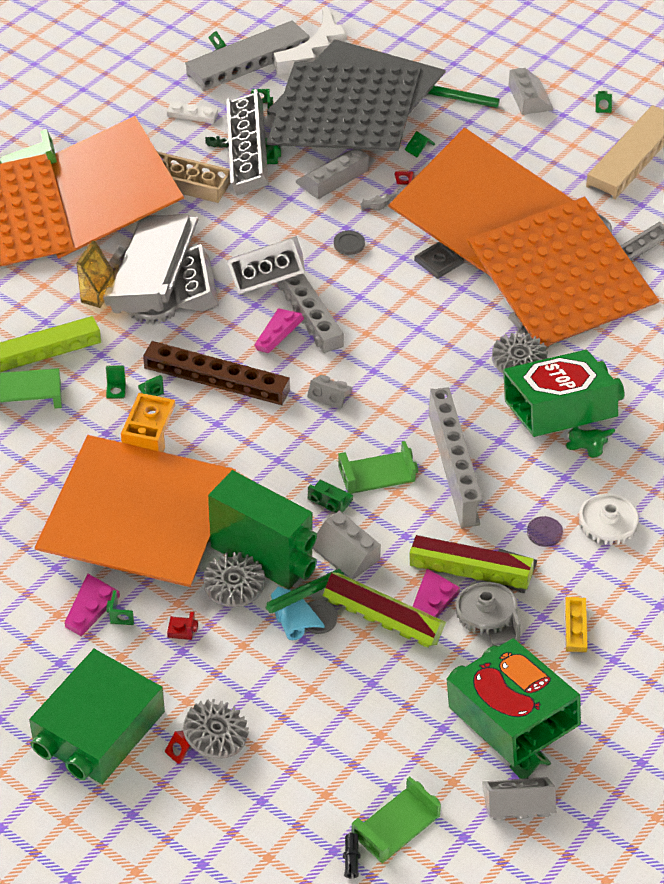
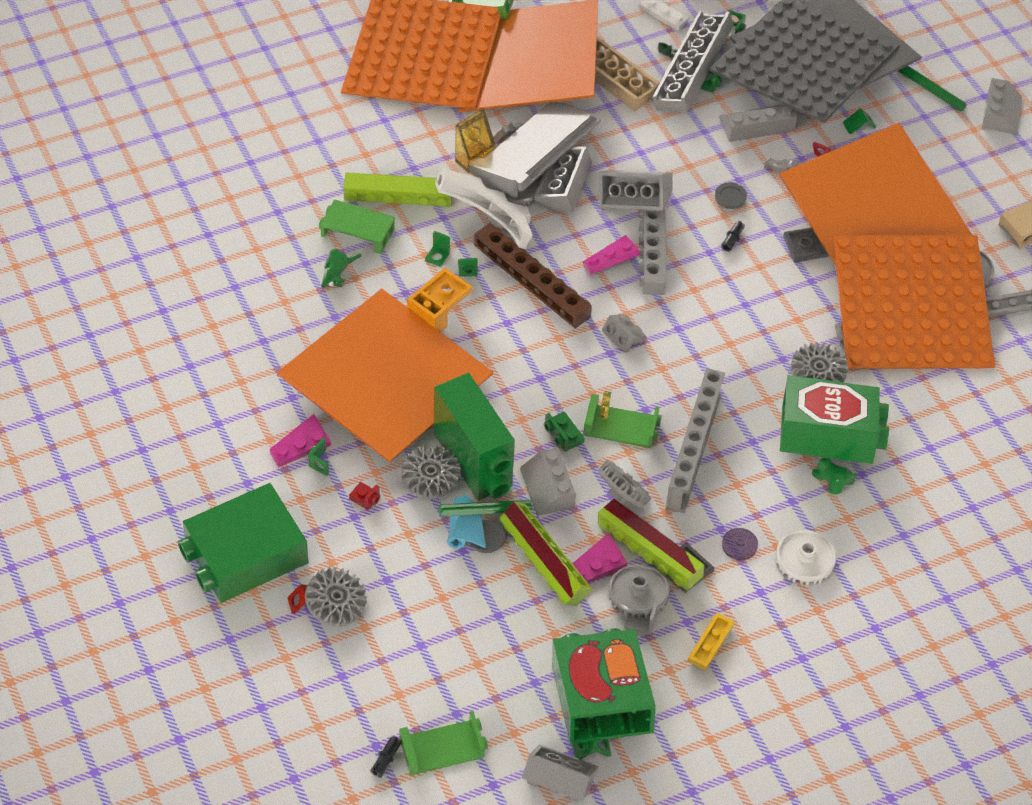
camera: 25 degrees right, 5 degrees up
none -> green animal [321,249,362,287]
none -> white arch [435,168,533,249]
none -> light grey wheel [599,460,651,508]
none -> clear yellow tile [600,391,611,419]
none -> black axle [721,221,745,252]

